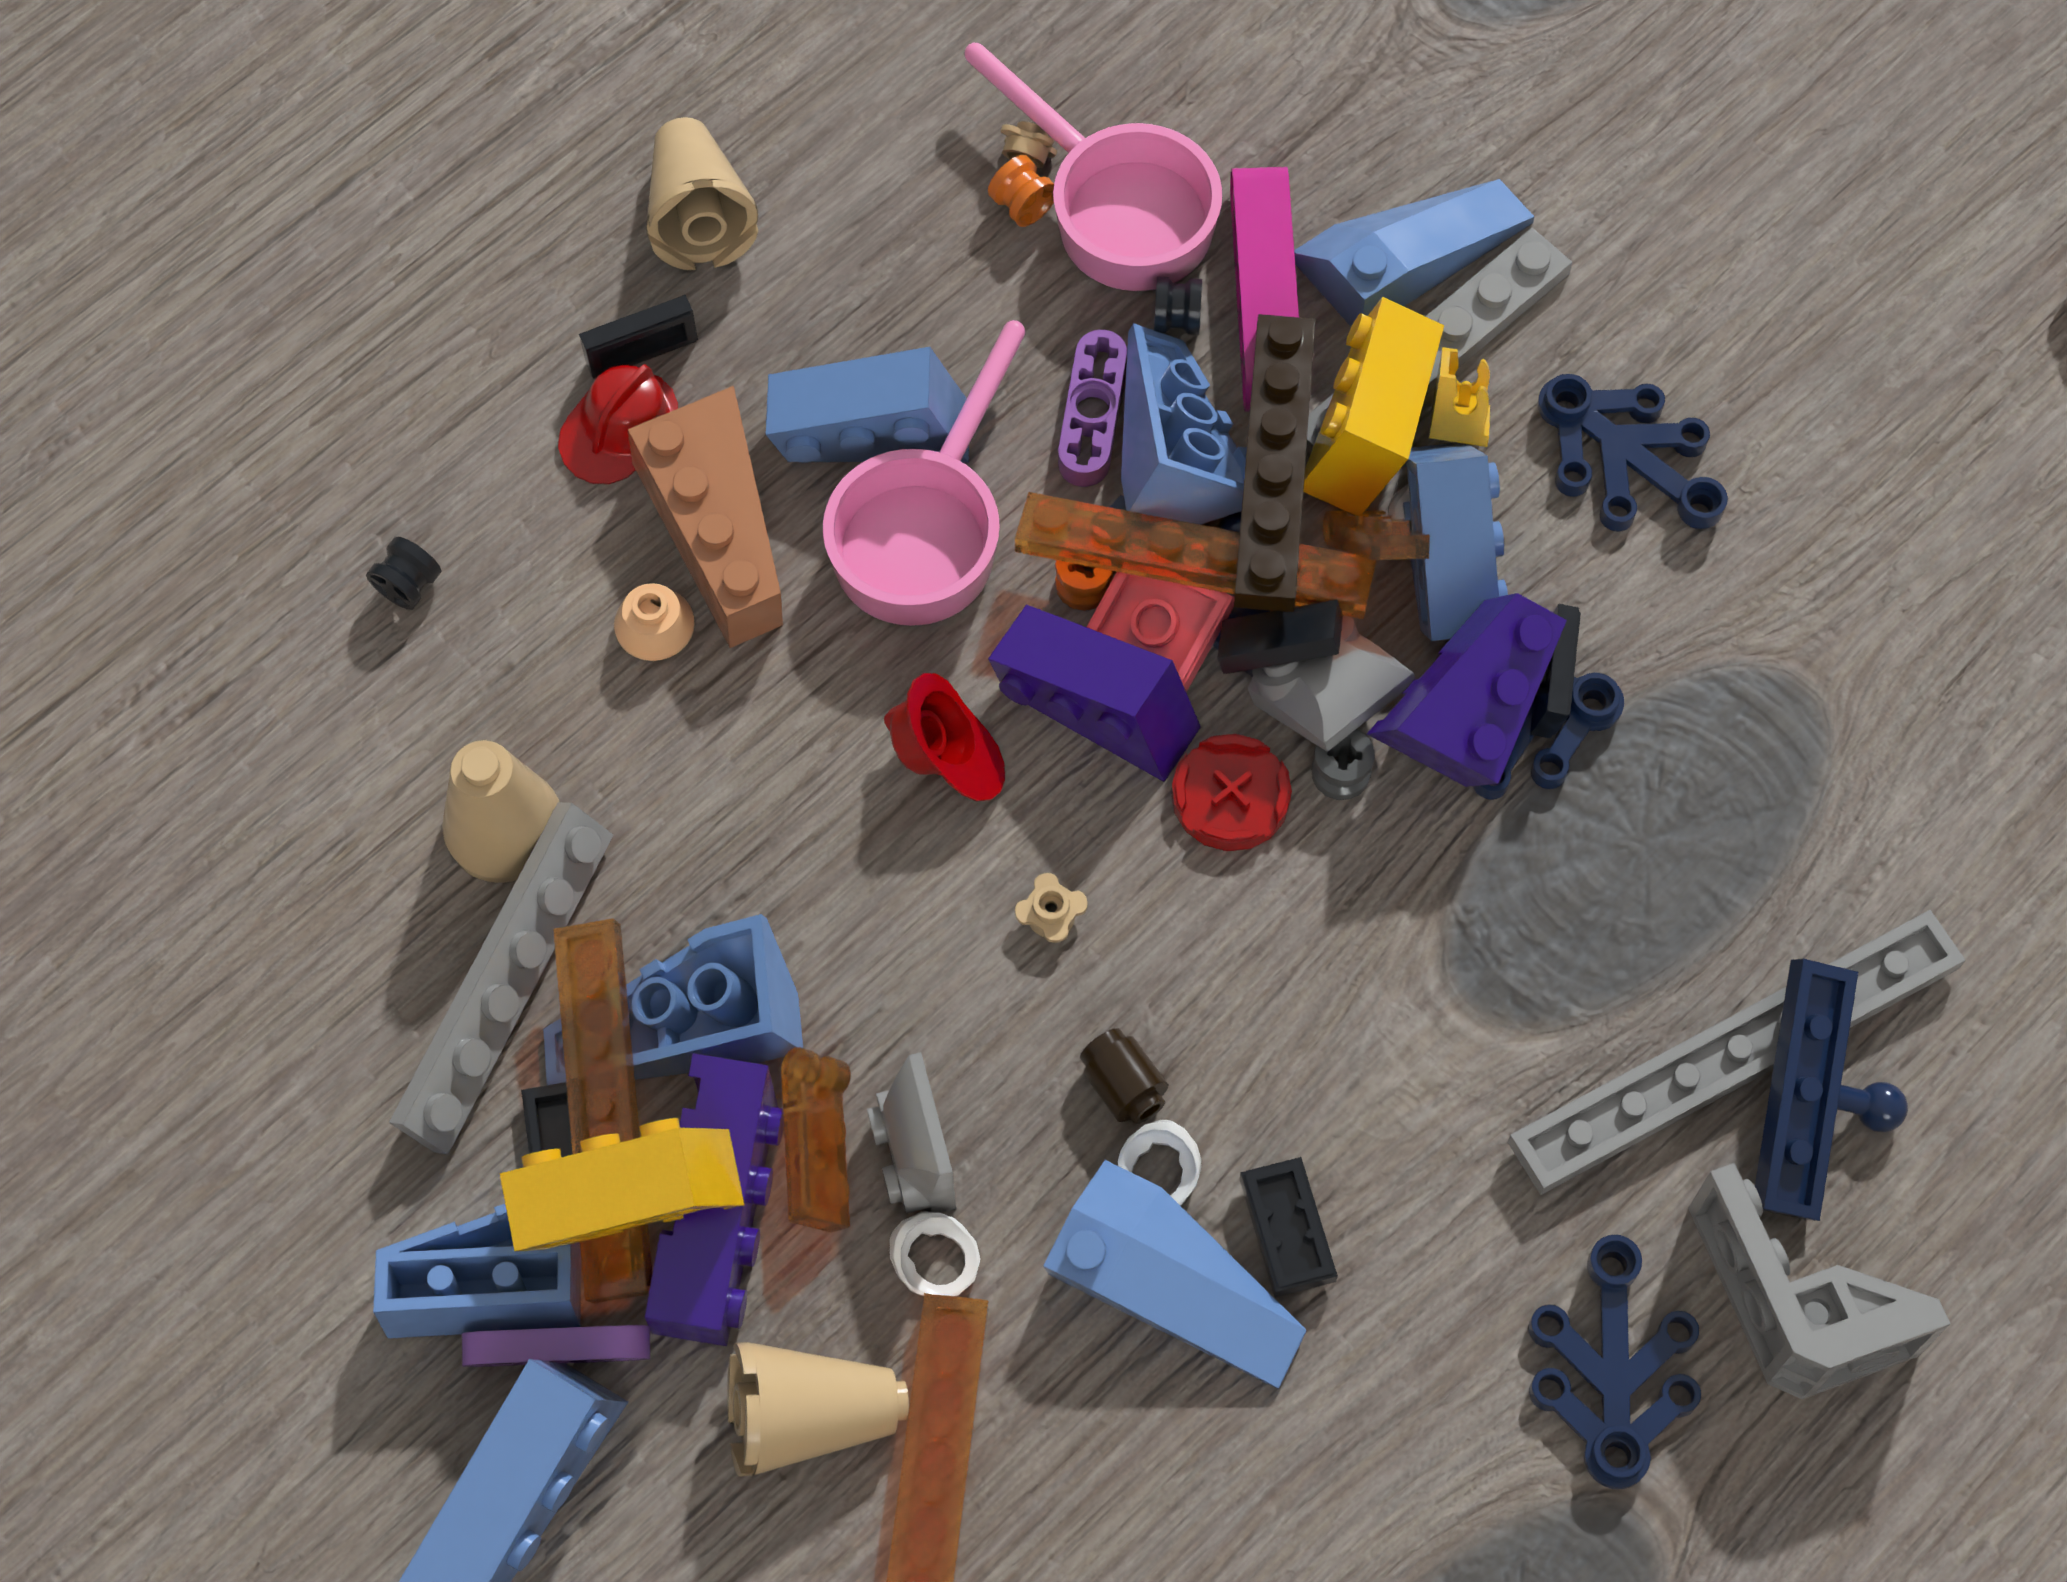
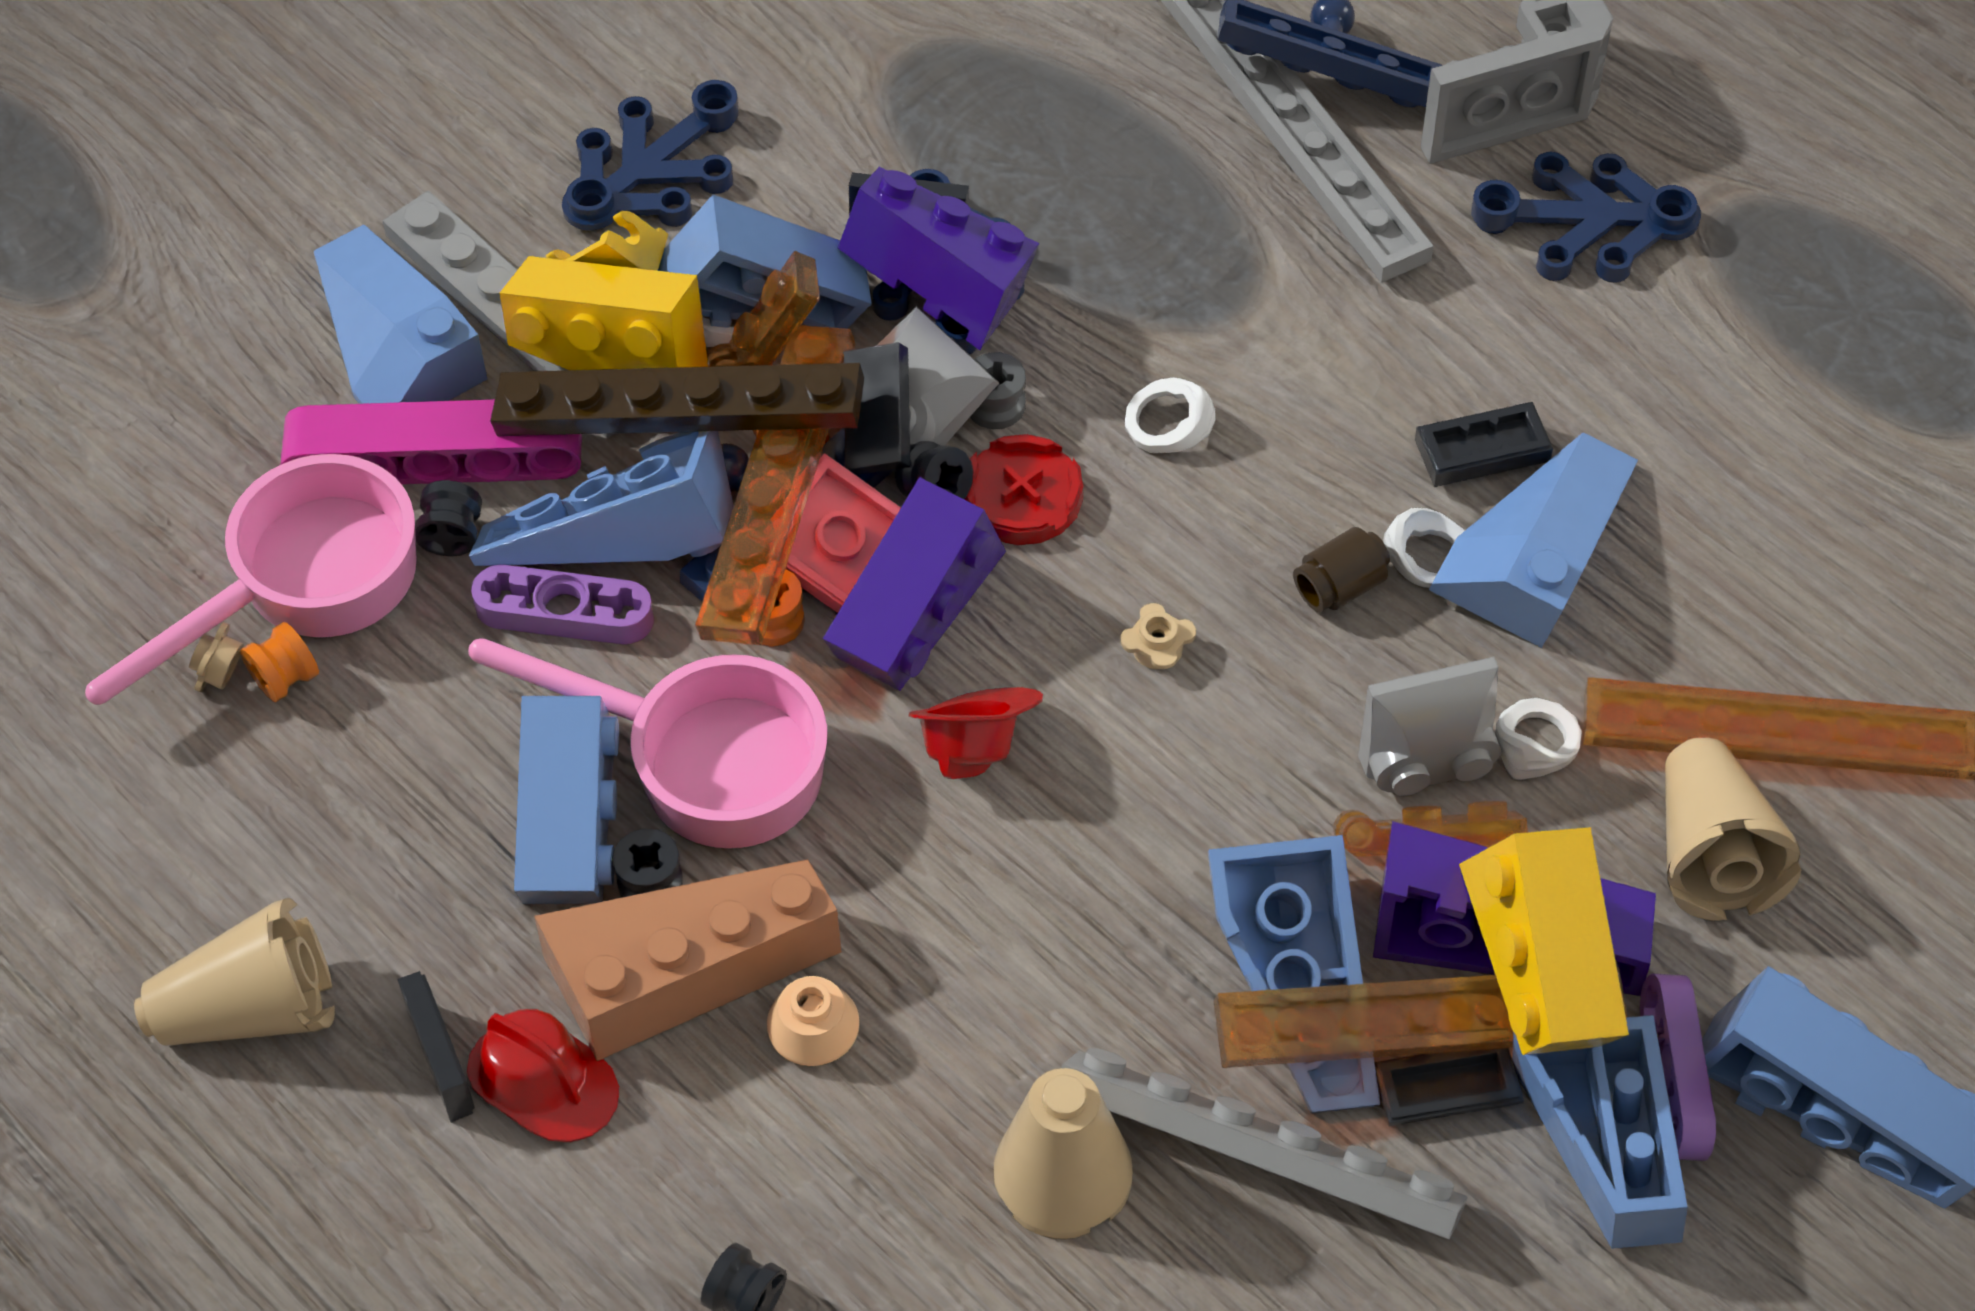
camera: 90 degrees left, 10 degrees down
none -> black wheel [613,828,683,898]
none -> black wheel [895,441,974,499]
none -> white piece [1125,377,1215,453]

